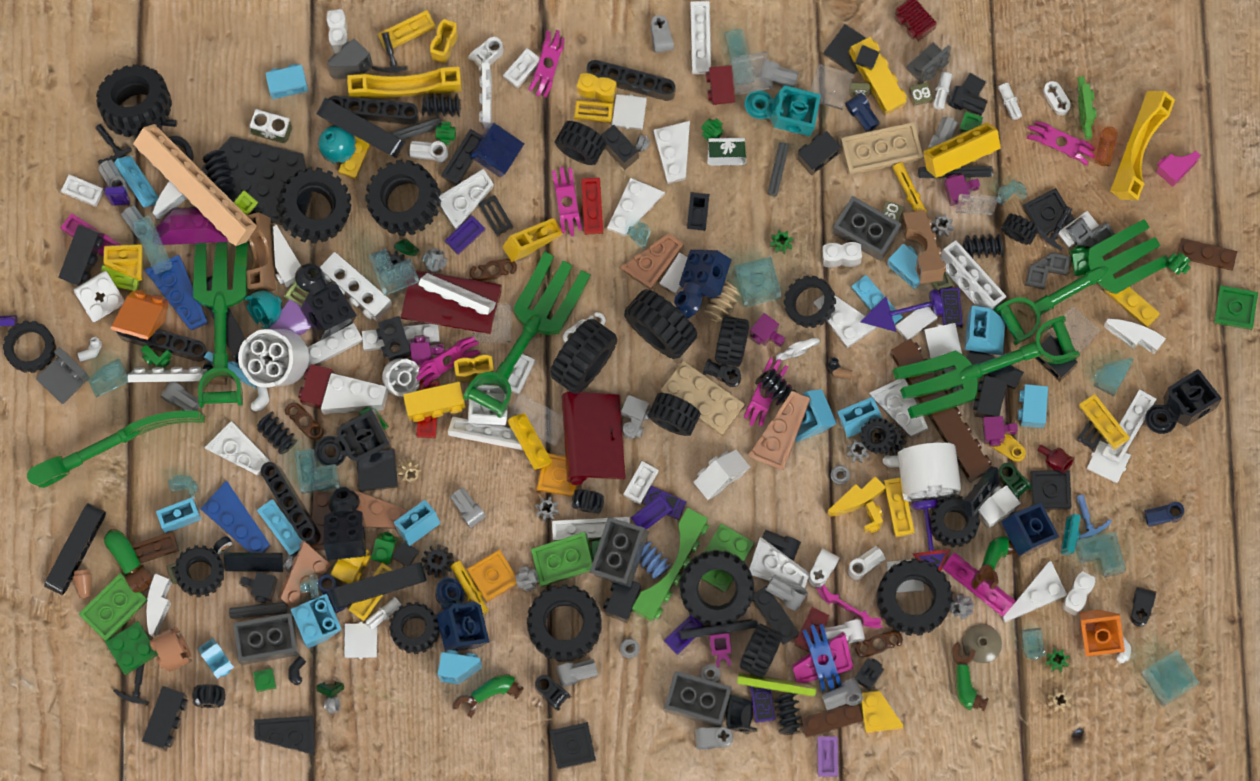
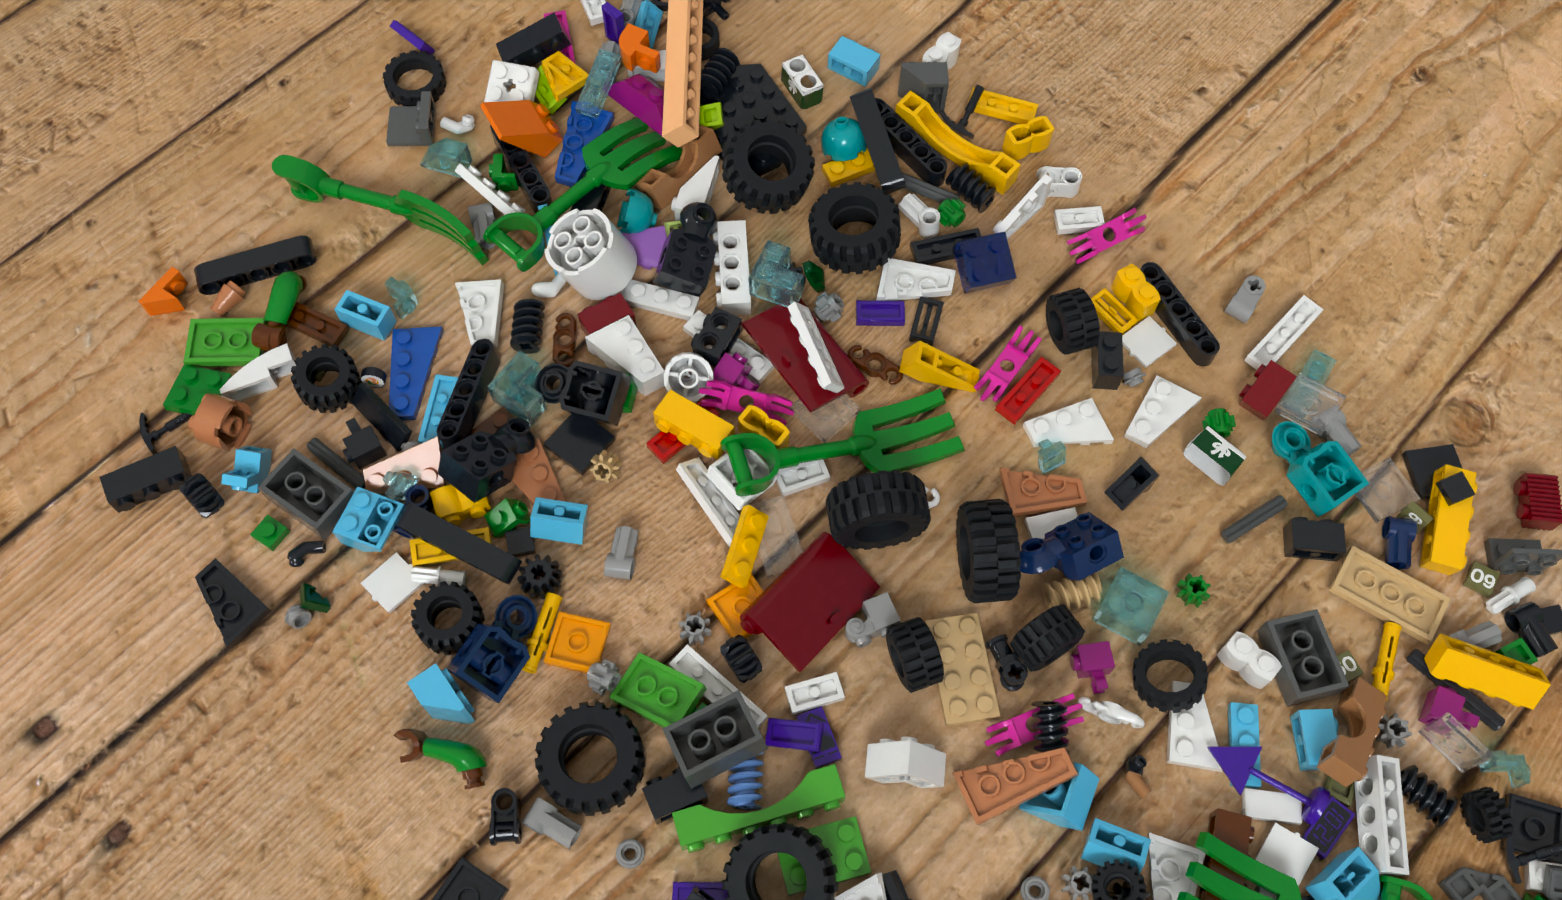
camera: 40 degrees right, 10 degrees down
none -> orange slope [138,267,188,316]
none -> orange brick [619,23,661,74]

